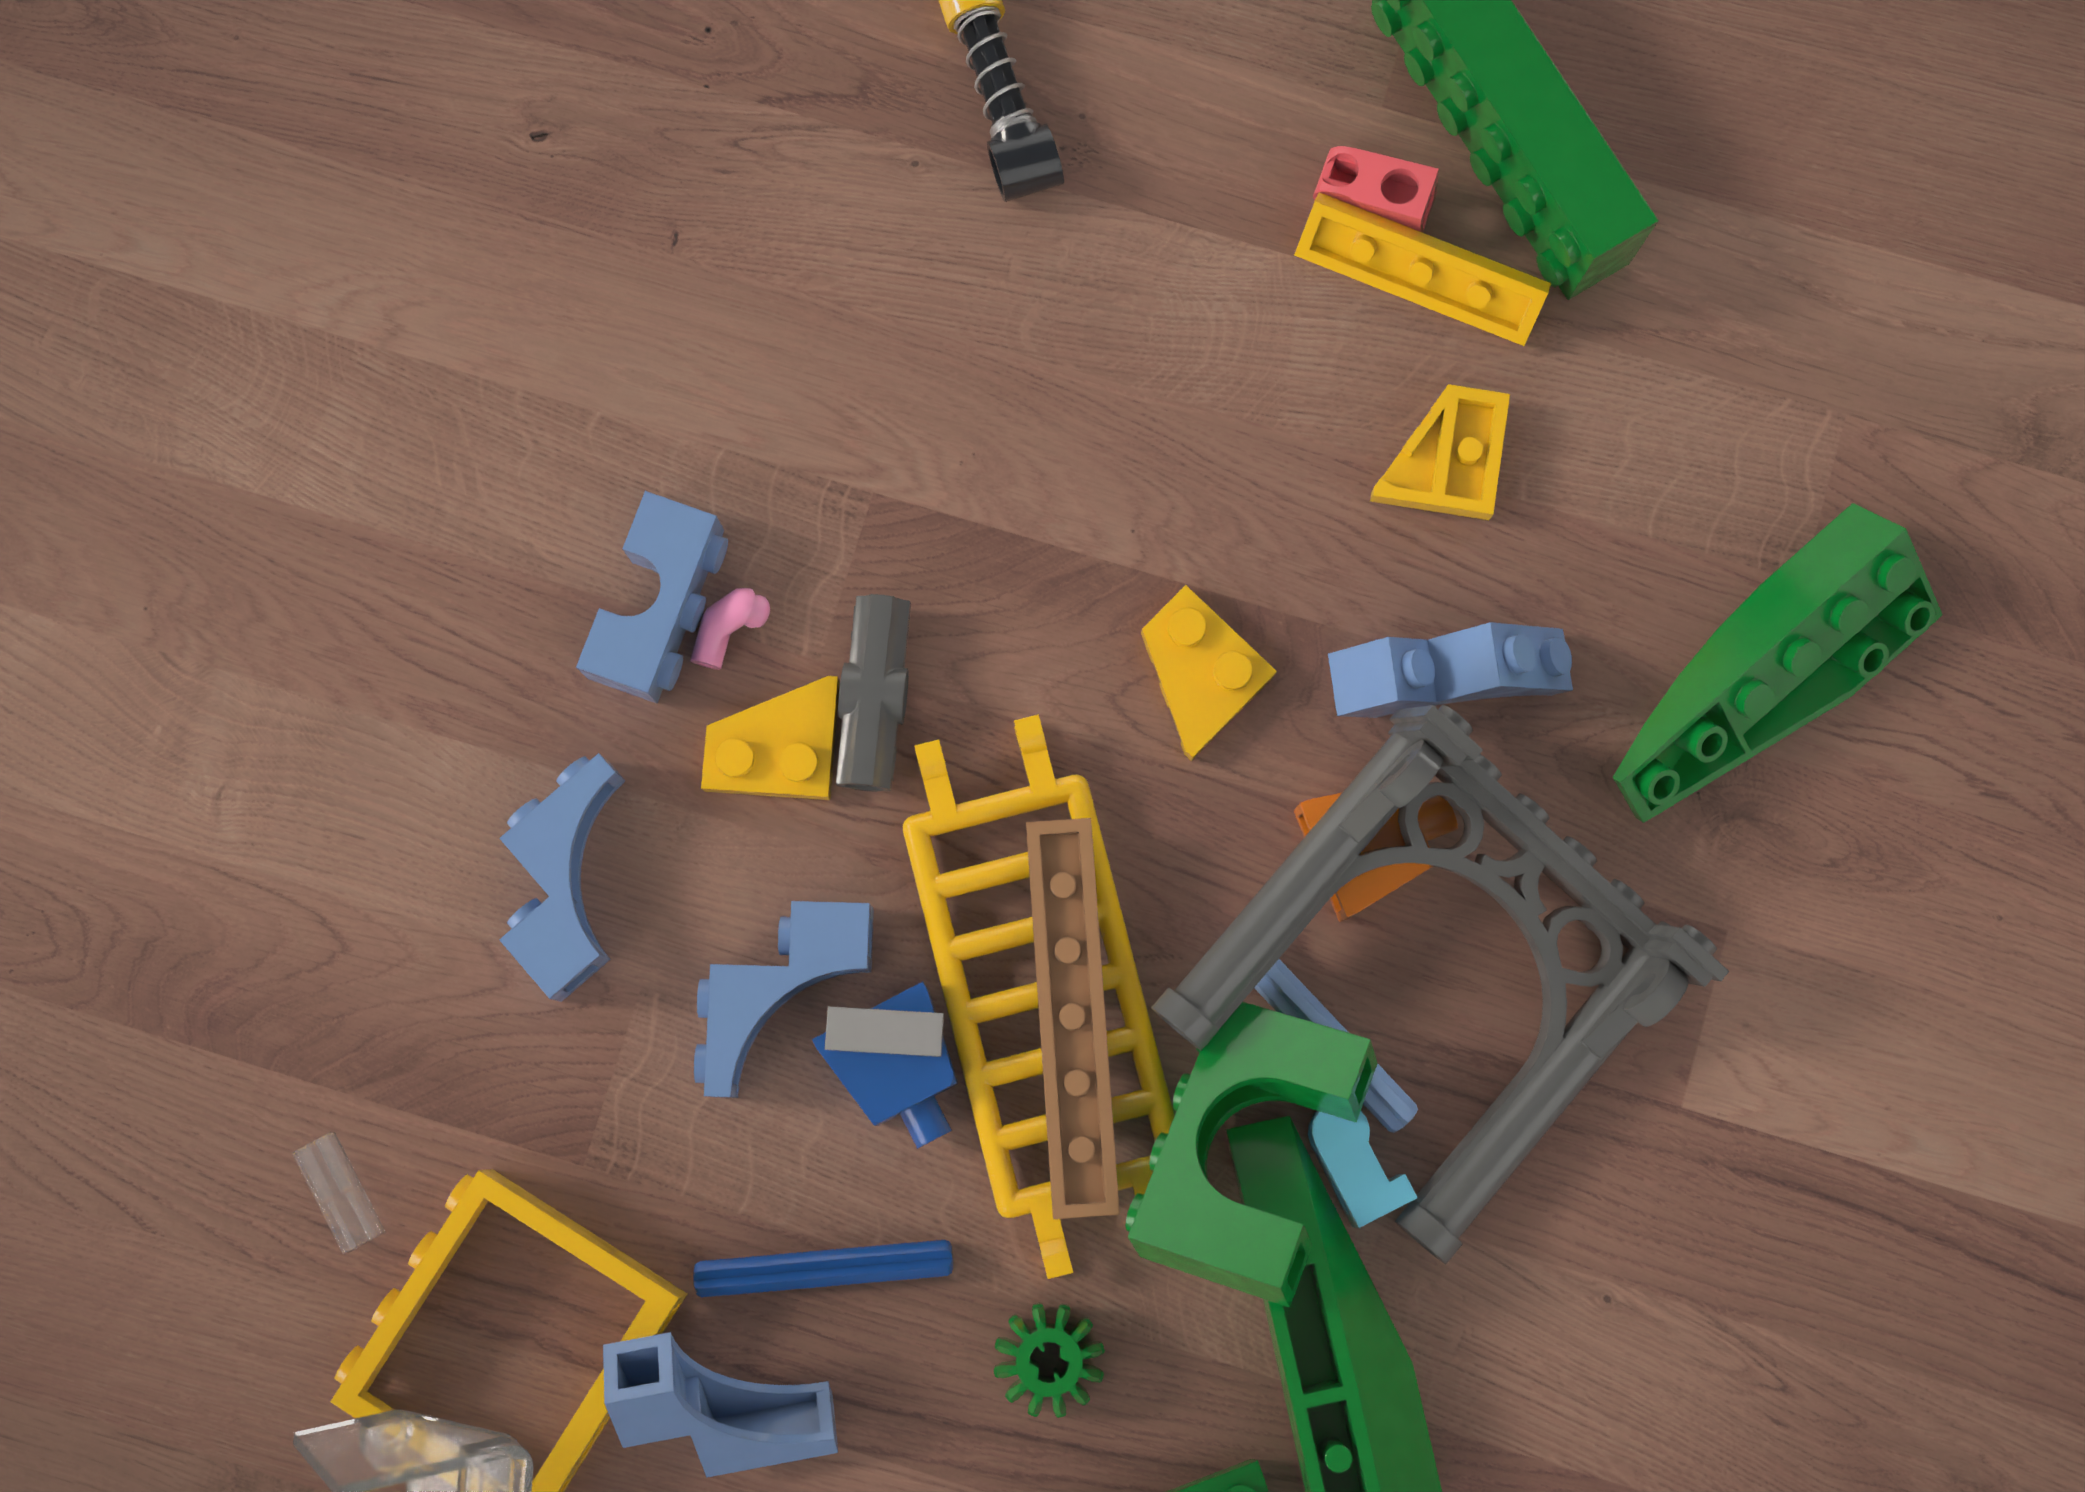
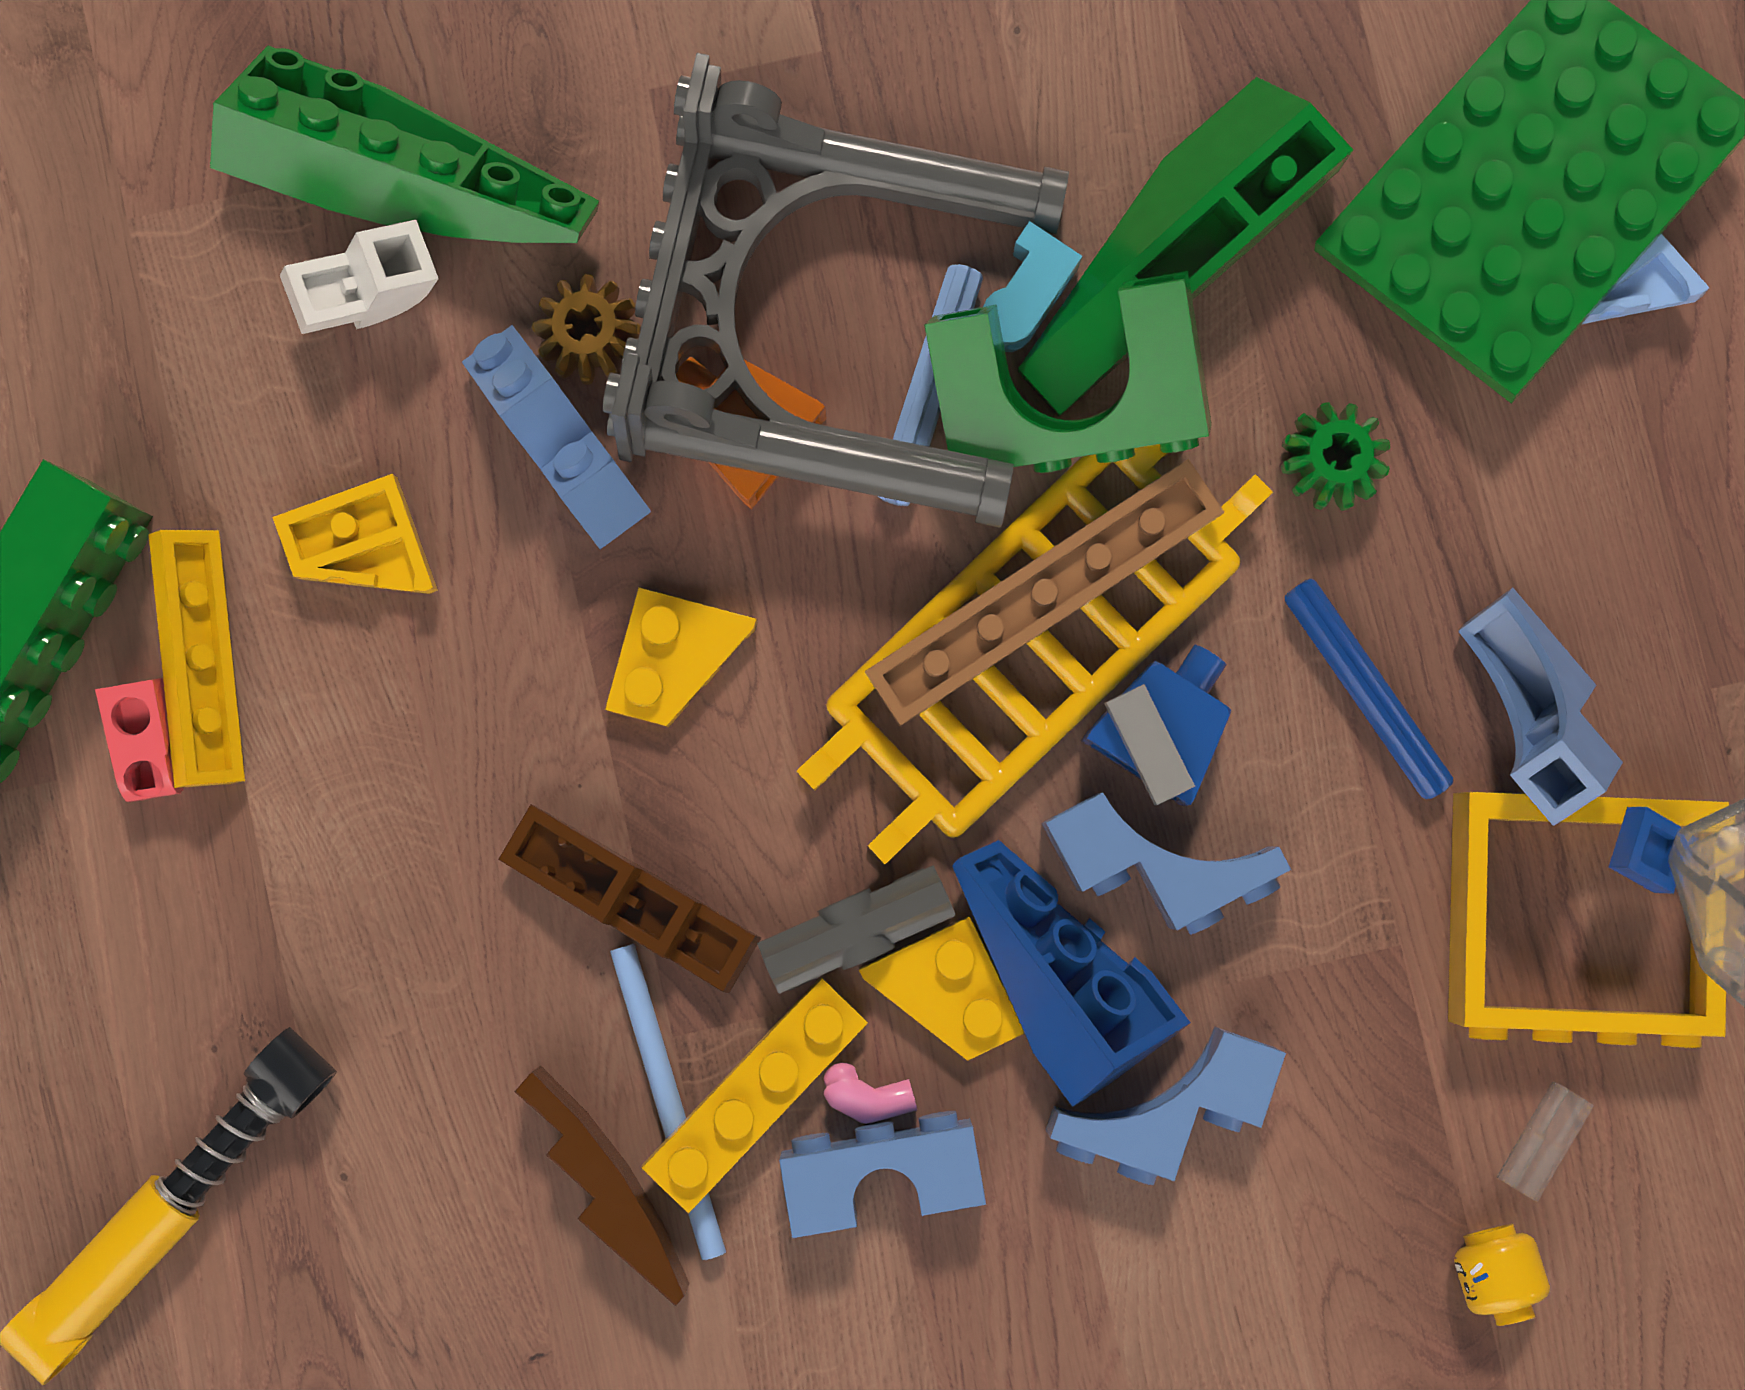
camera: 120 degrees left, 5 degrees up
none -> white brick [280,220,439,334]
none -> reddish brown slope [498,804,761,993]
none -> reddish brown slope [514,1066,689,1306]
none -> pearl gold gear [532,274,641,385]
none -> light blue piece [610,944,726,1260]
none -> yellow plate [641,978,868,1214]
none -> blue wedge [952,840,1191,1107]
none -> yellow head [1454,1224,1550,1326]
none -> blue plate [1609,807,1692,894]

